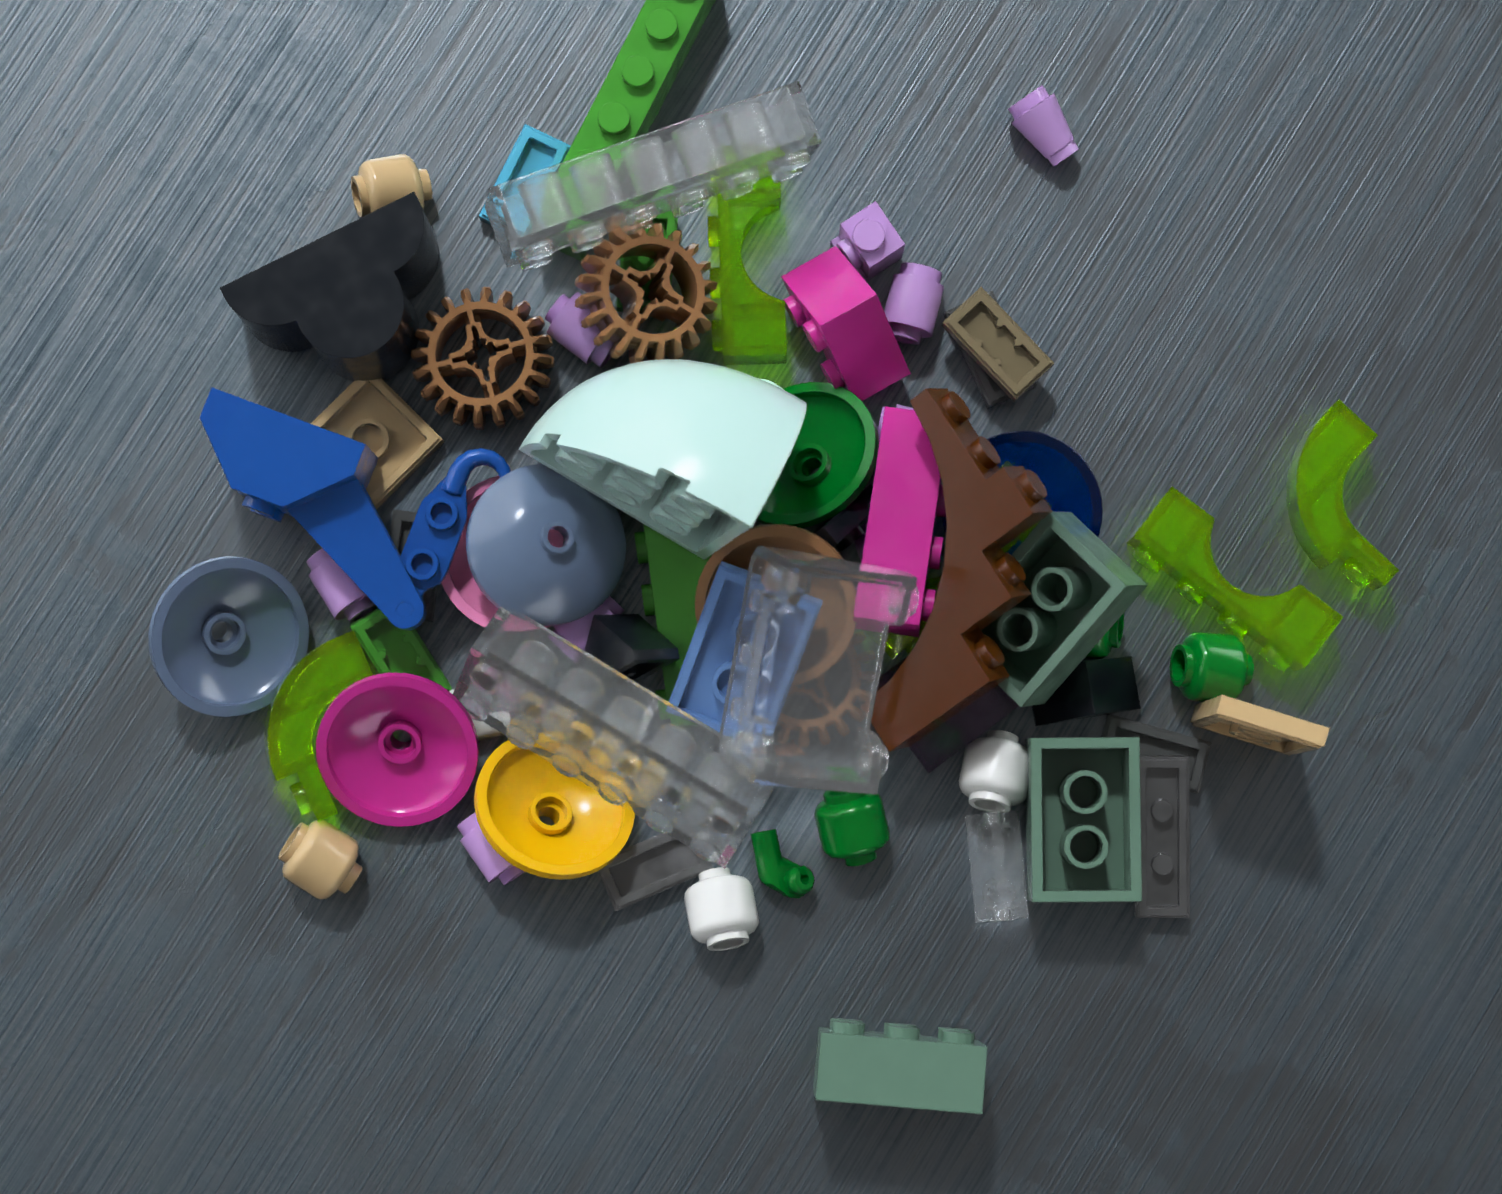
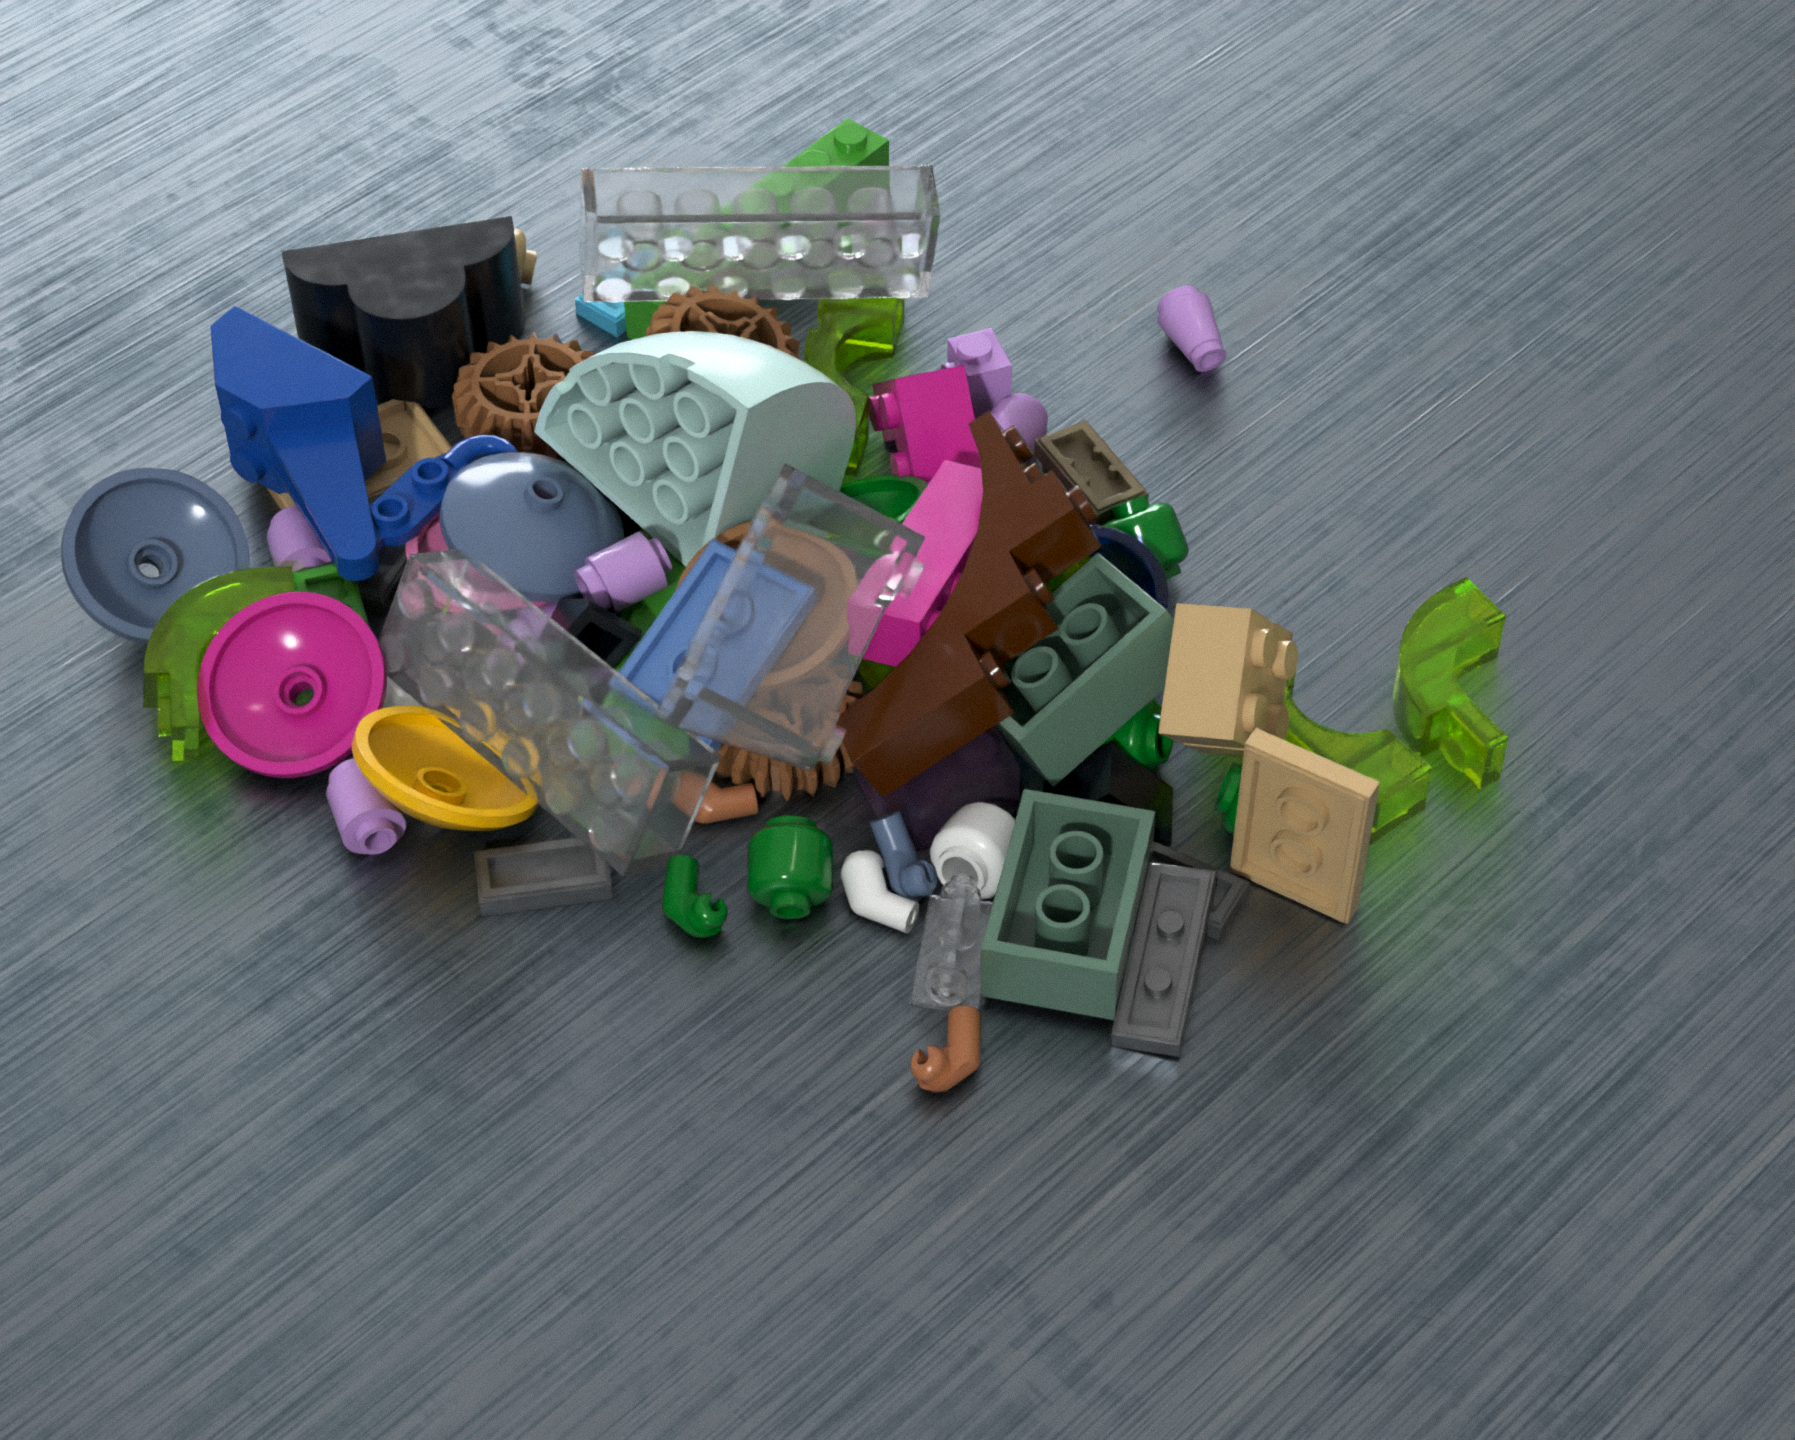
camera: 15 degrees right, 35 degrees down
tan head [278,820,362,899] -> none
white head [684,867,759,951] -> none
sand green brick [813,1018,987,1114] -> none
none -> lavender brick [574,532,672,614]
none -> white arm [841,850,919,934]
none -> sand blue arm [869,810,938,902]
none -> nougat arm [910,1006,981,1092]
none -> green head [1099,494,1189,589]
none -> tan piece [1158,603,1298,757]

